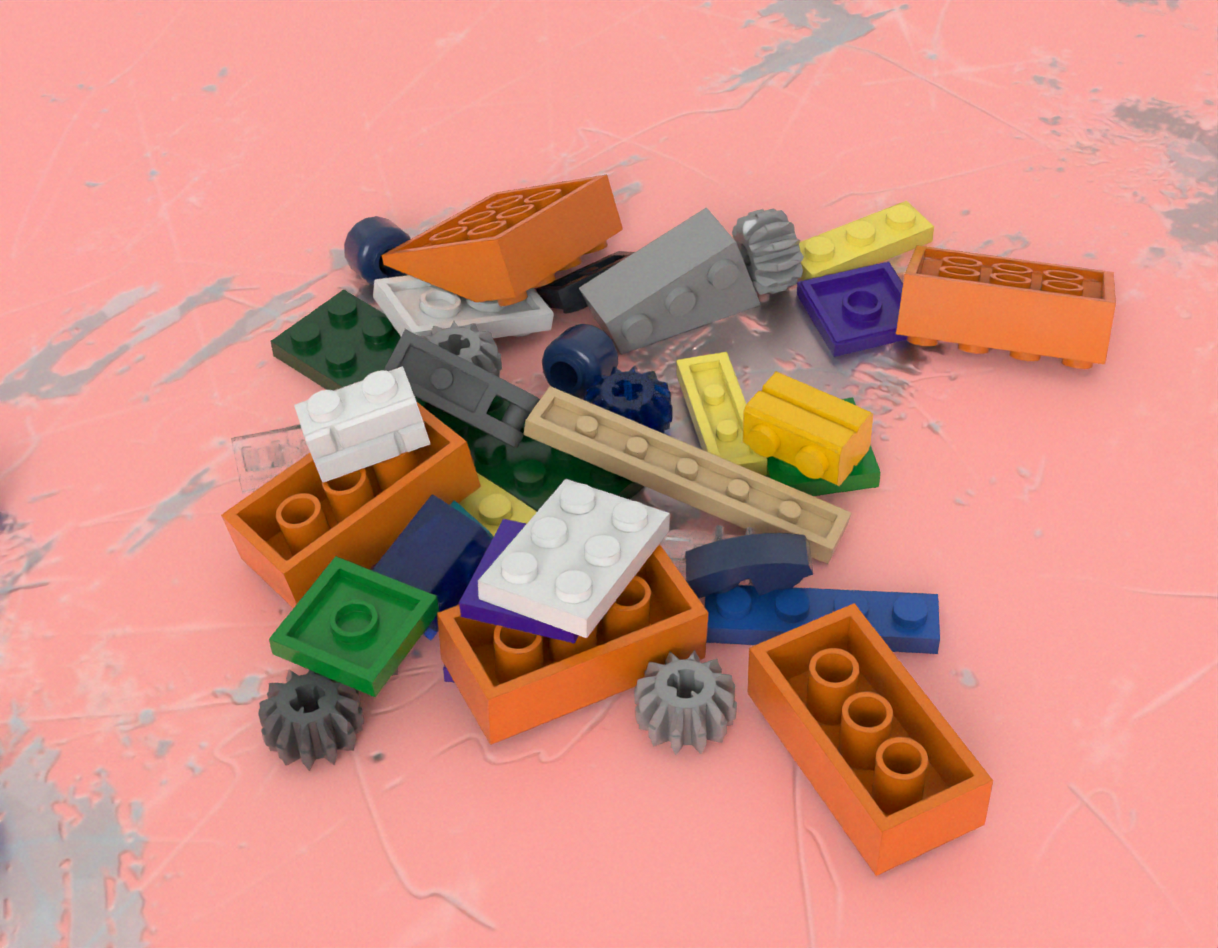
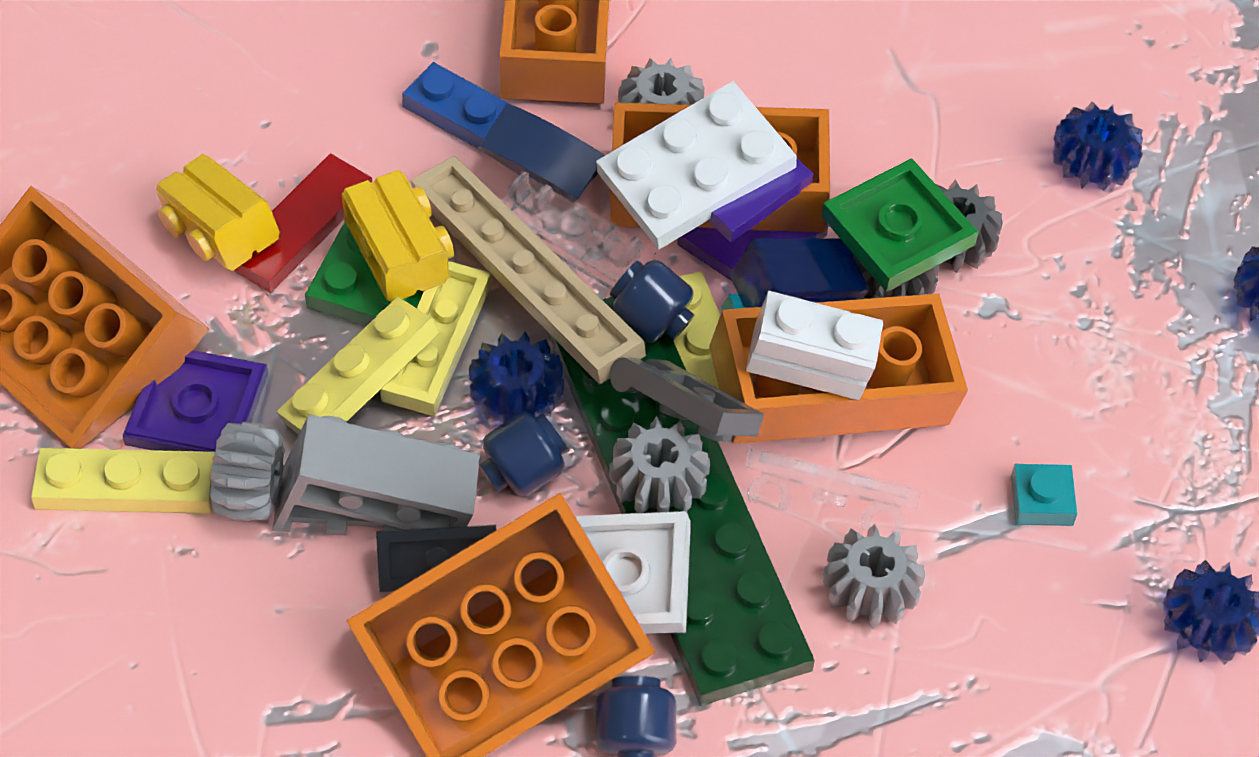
camera: 155 degrees left, 10 degrees up
none -> yellow brick [155,153,280,271]
none -> red tile [234,153,373,293]
none -> light yellow plate [276,297,440,435]
none -> dark blue head [609,260,695,343]
none -> light grey gear [822,523,925,629]
none -> teal plate [1011,463,1077,526]
none -> clear blue gear [1052,101,1143,192]

